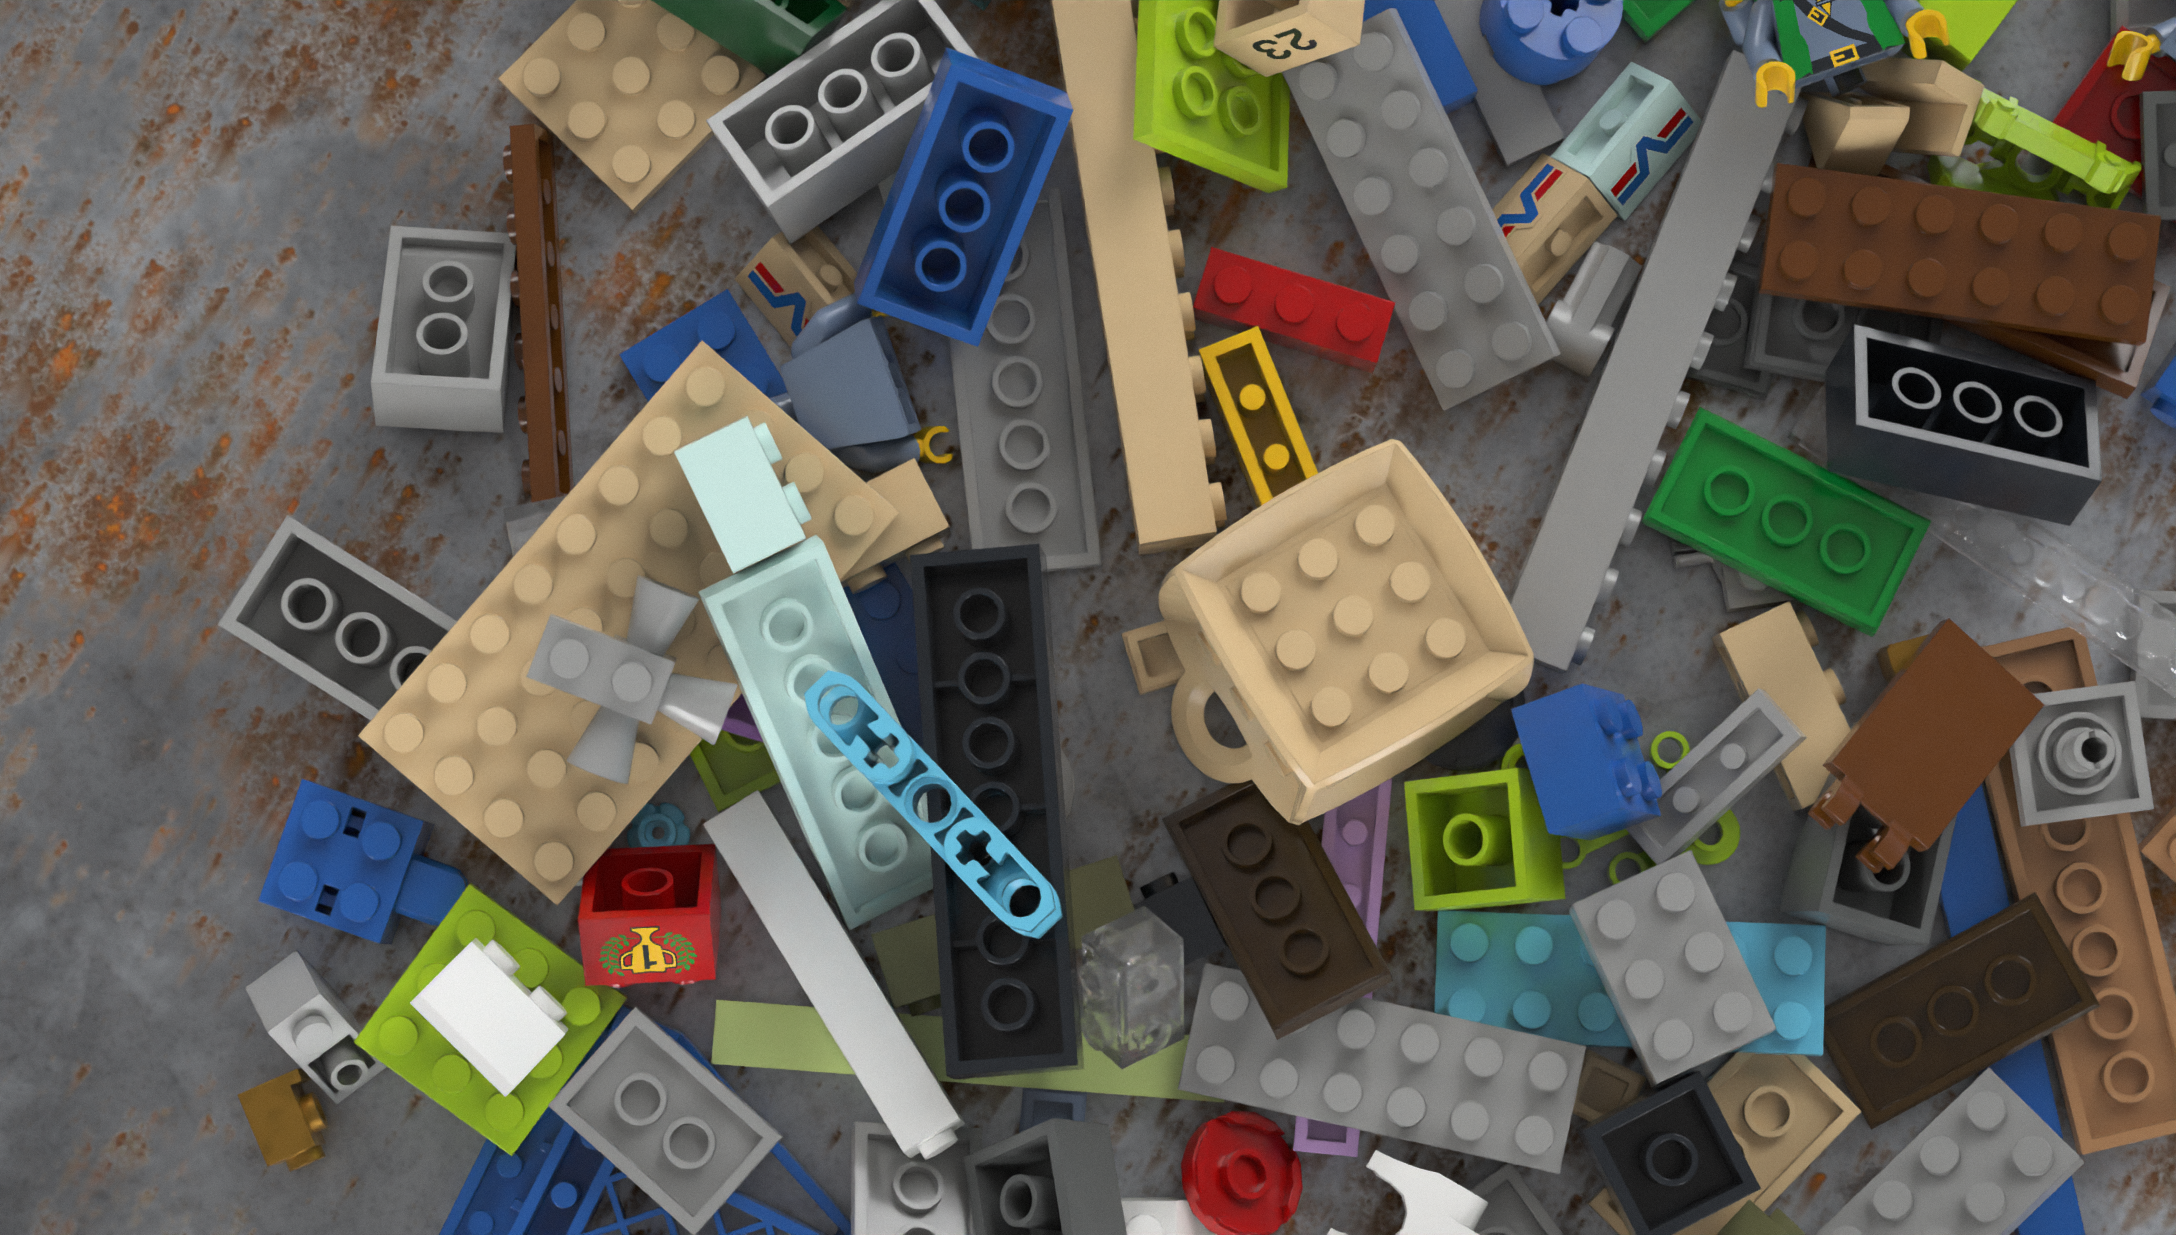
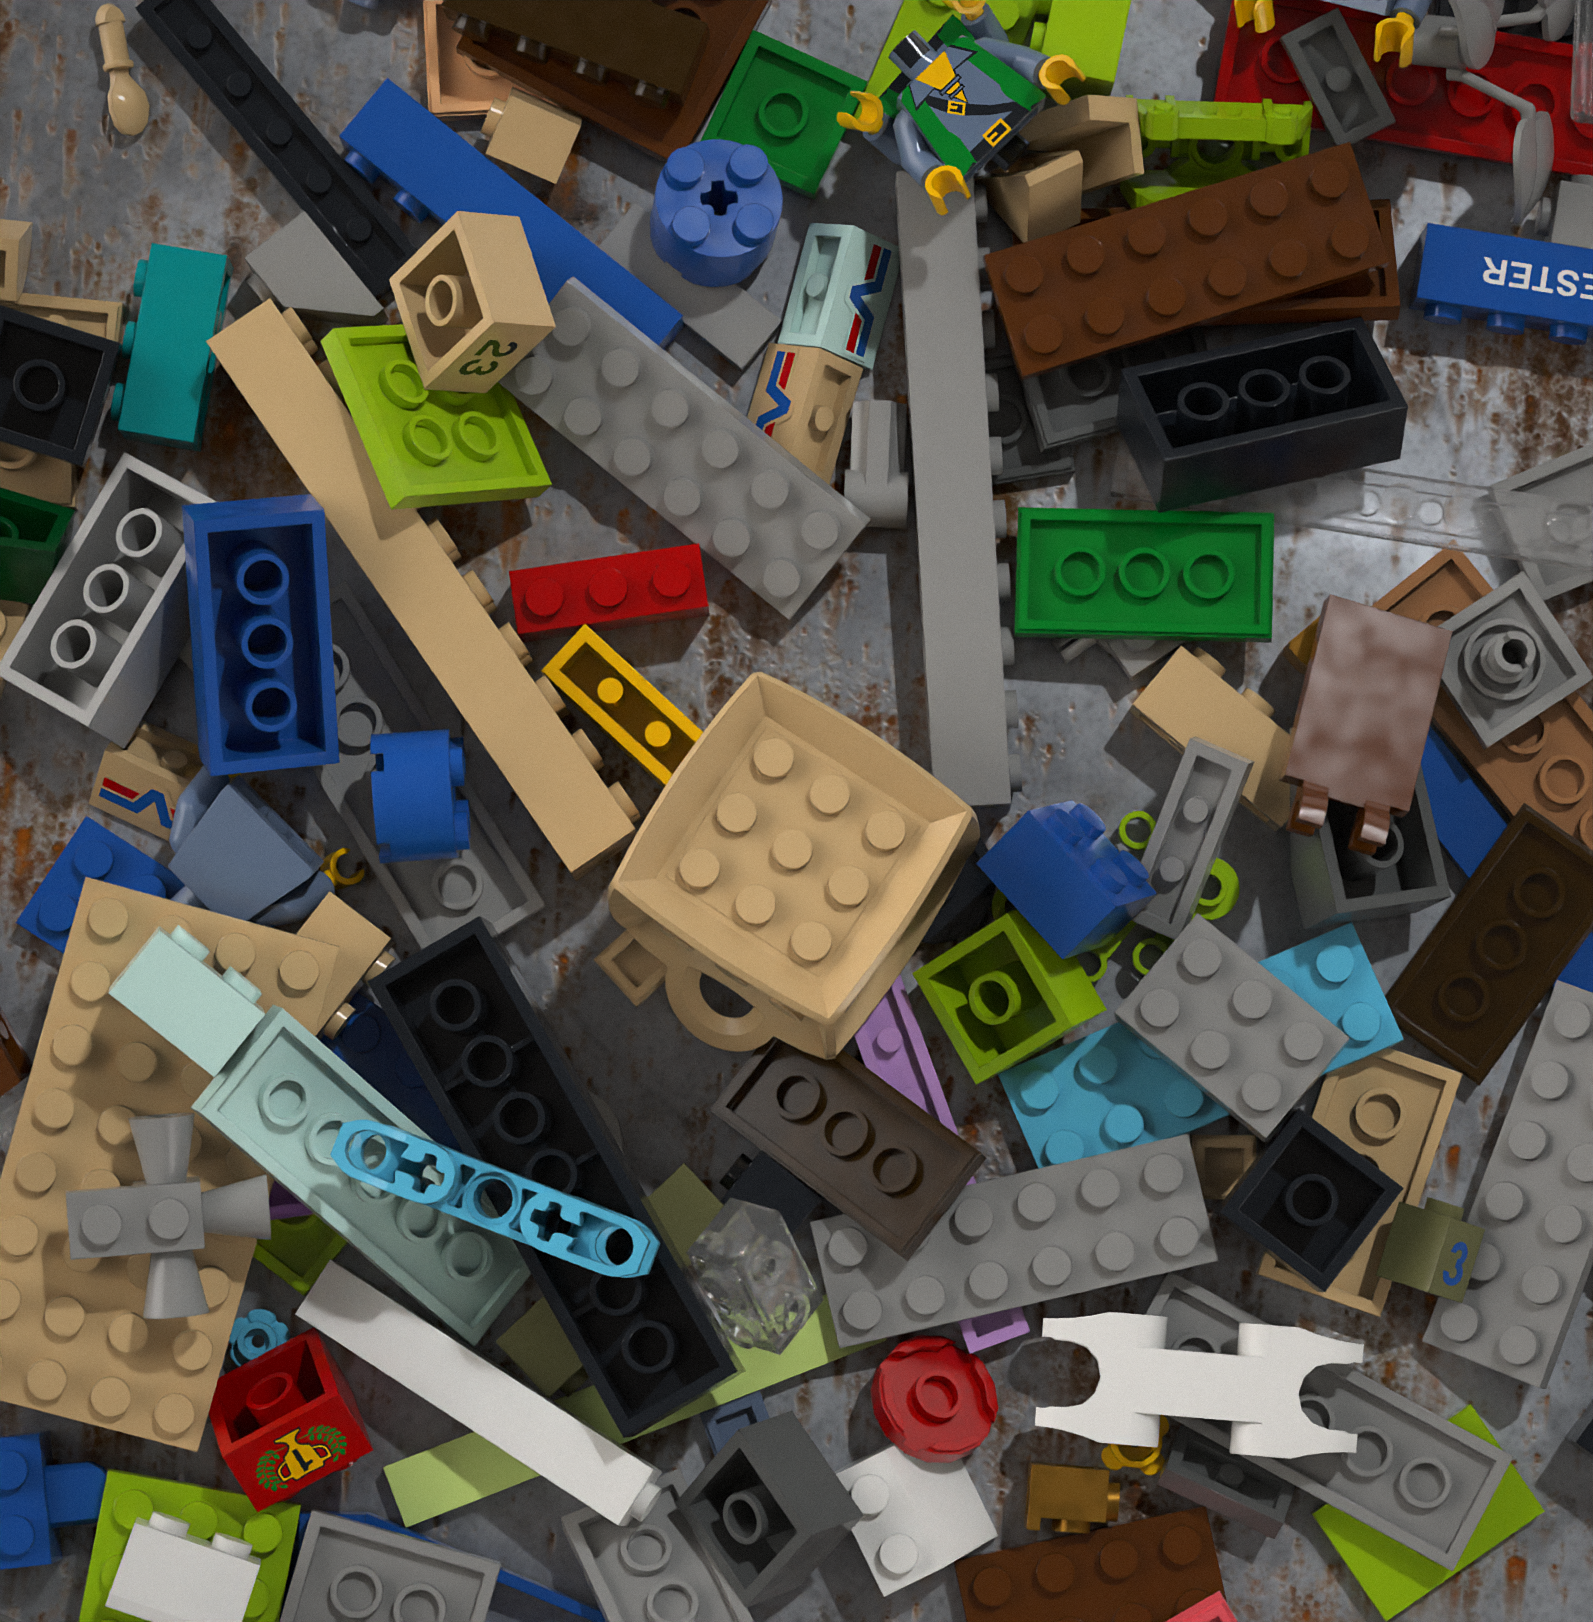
camera: 30 degrees left, 0 degrees up
none -> blue brick [370,729,471,864]

